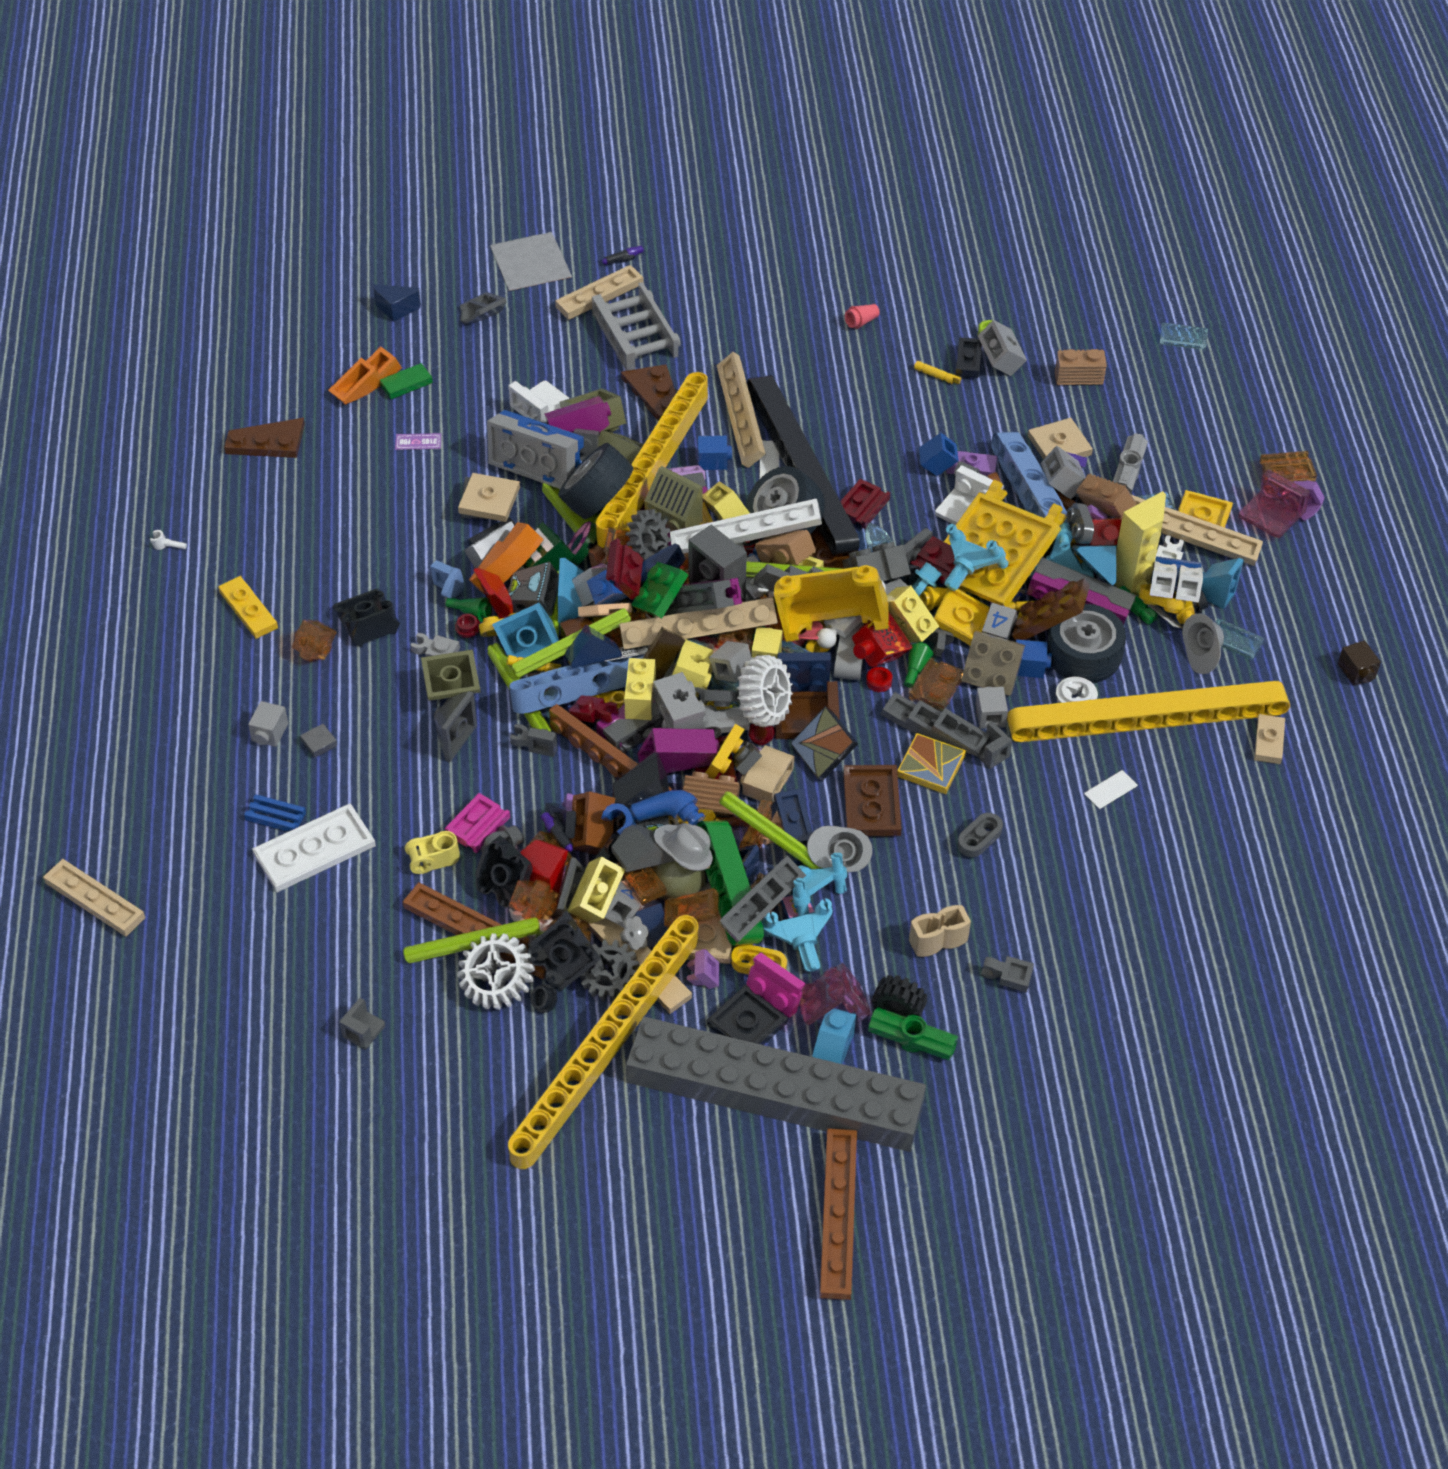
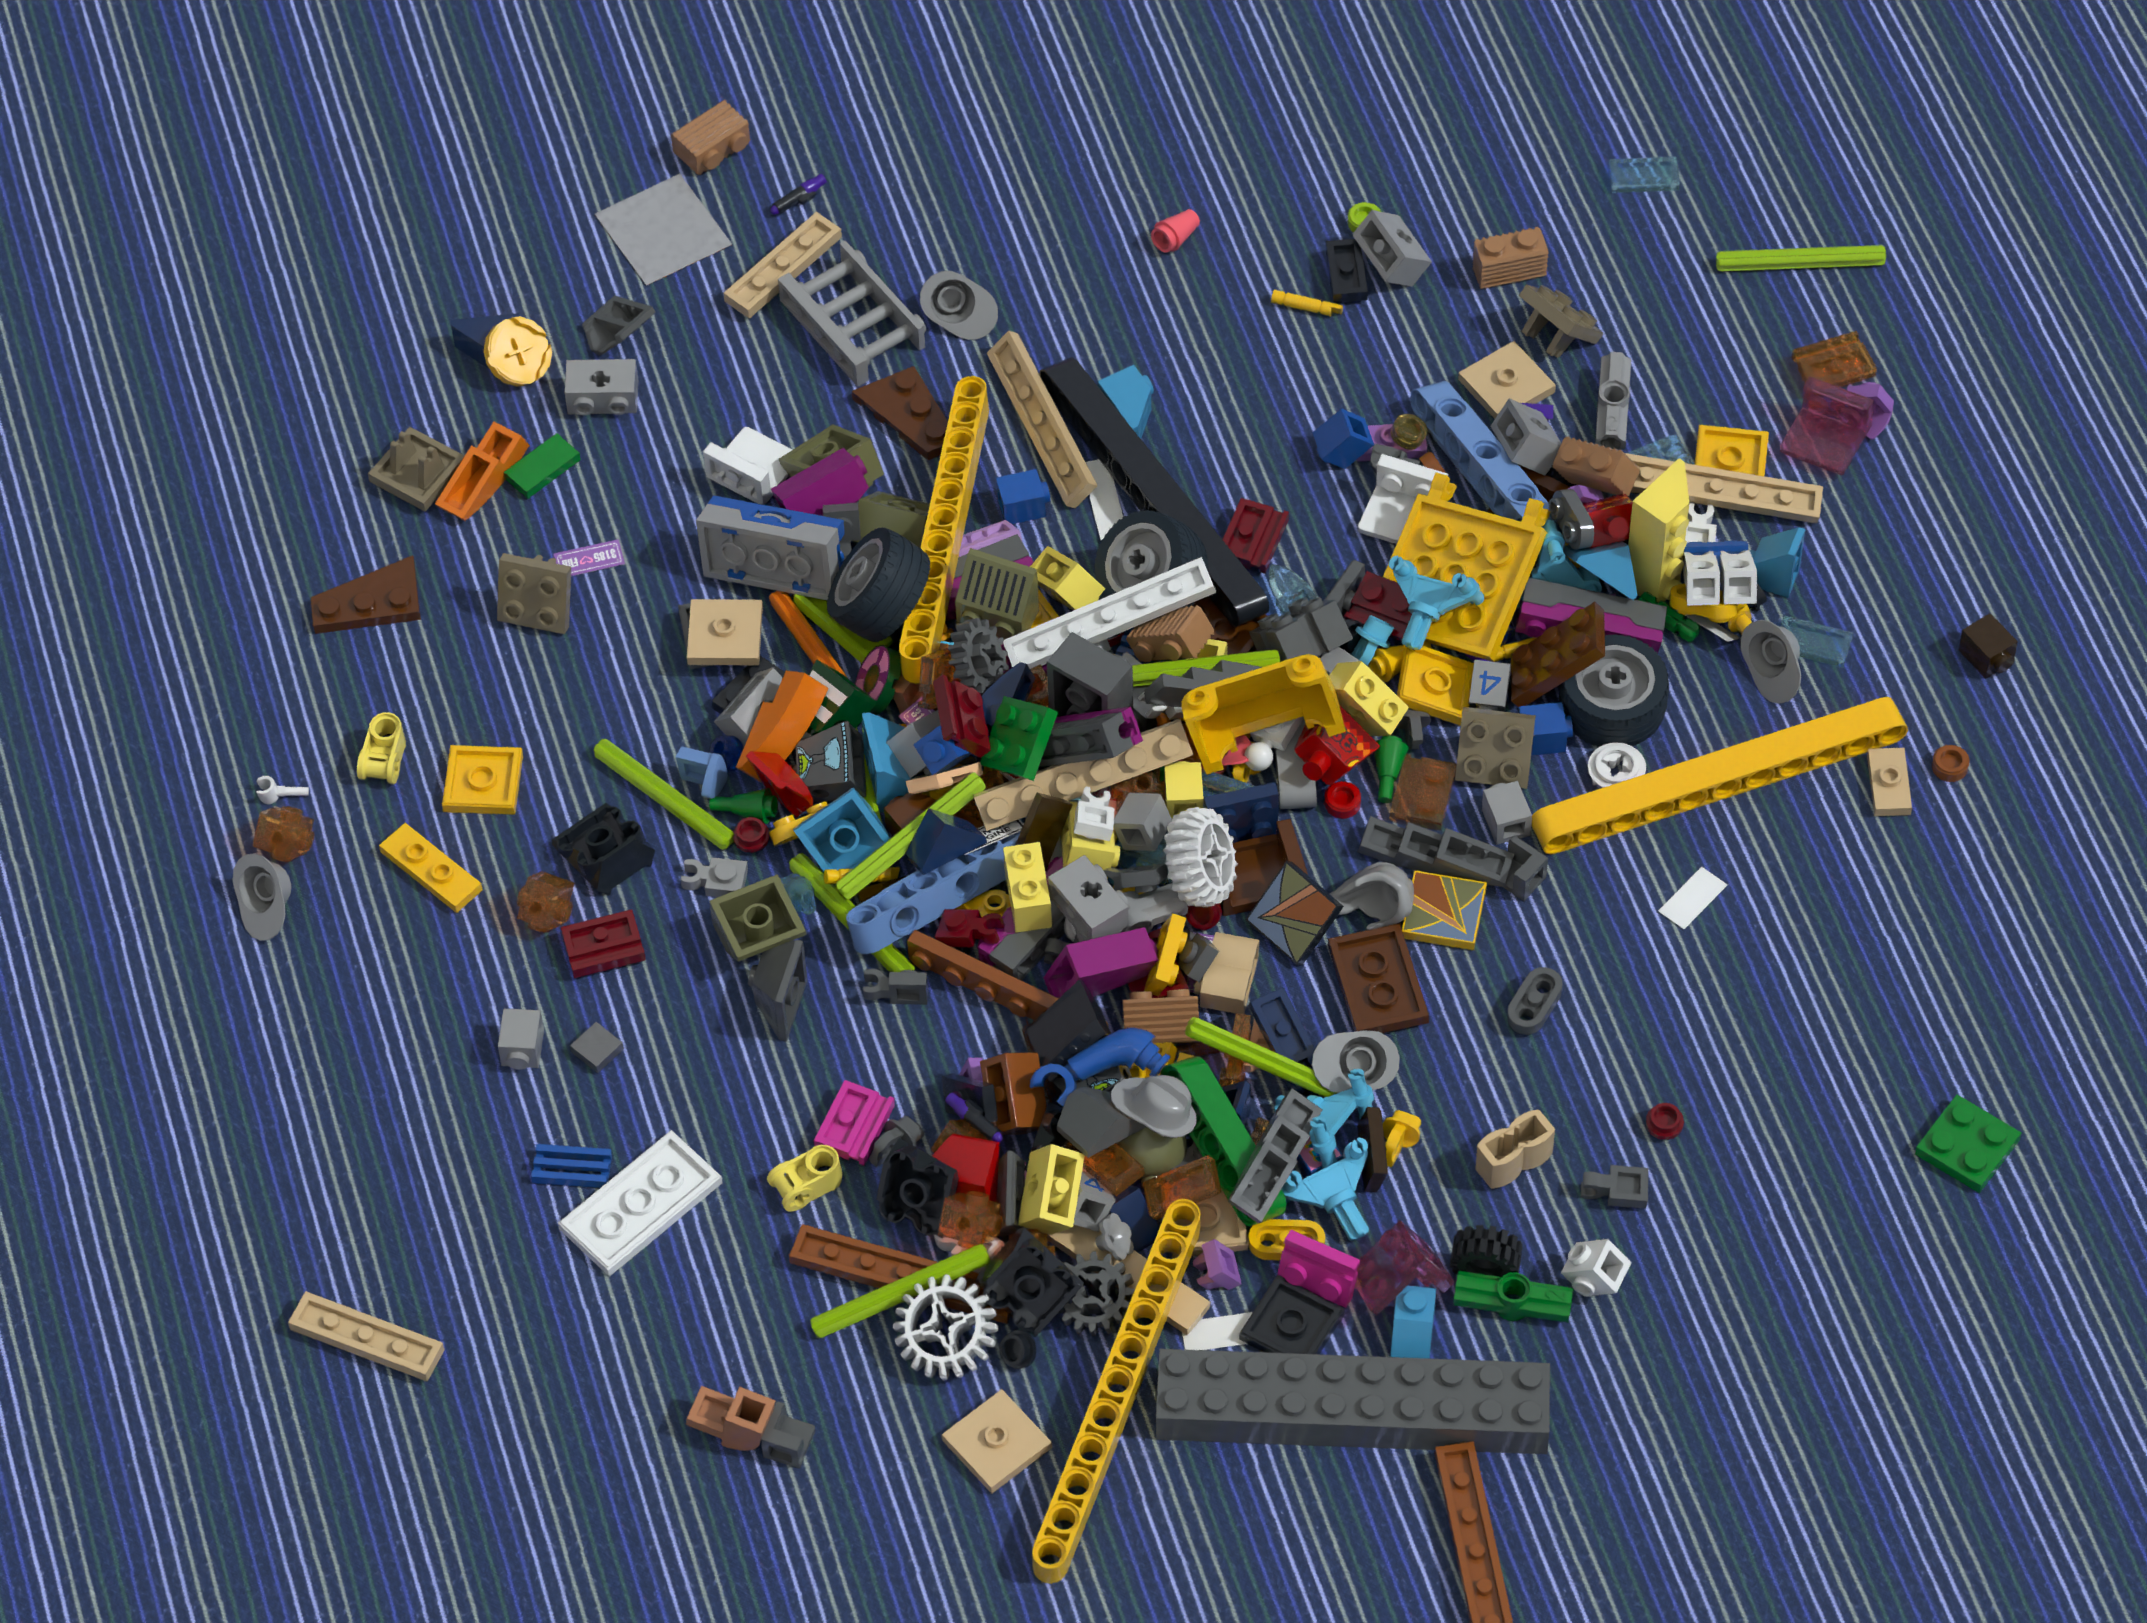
camera: 10 degrees left, 5 degrees up
none -> light grey piece [232,853,291,941]
none -> clear orange brick [252,806,315,862]
none -> light yellow piece [357,712,406,784]
none -> dark tan plate [368,427,464,512]
none -> yellow tile [442,745,523,815]
none -> yellow tile [484,317,552,387]
none -> dark tan plate [497,553,571,634]
none -> dark red plate [561,909,646,978]
none -> light grey brick [565,359,639,415]
none -> lime axle [593,739,734,850]
none -> medium nougat brick [671,100,750,175]
none -> nougat brick [686,1386,776,1451]
none -> clear blue tile [709,735,744,772]
none -> orange axle [769,591,848,678]
none -> clear light blue piece [780,874,816,915]
none -> light grey piece [920,271,998,340]
none -> tan plate [942,1389,1052,1494]
none -> white plate [1074,786,1114,841]
none -> dark azure slope [1098,365,1154,439]
none -> white sticker [1182,1312,1253,1350]
none -> light grey piece [1329,862,1414,930]
none -> dark brown tile [1357,1107,1388,1192]
none -> yellow piece [1383,1110,1421,1167]
none -> clear yellow tile [1390,414,1427,449]
none -> dark tan plate [1519,285,1604,358]
none -> white brick [1561,1239,1632,1297]
none -> dark red plate [1646,1103,1684,1140]
none -> lime axle [1716,245,1886,272]
none -> green plate [1915,1094,2021,1194]
none -> dark orange tile [1932,745,1970,782]

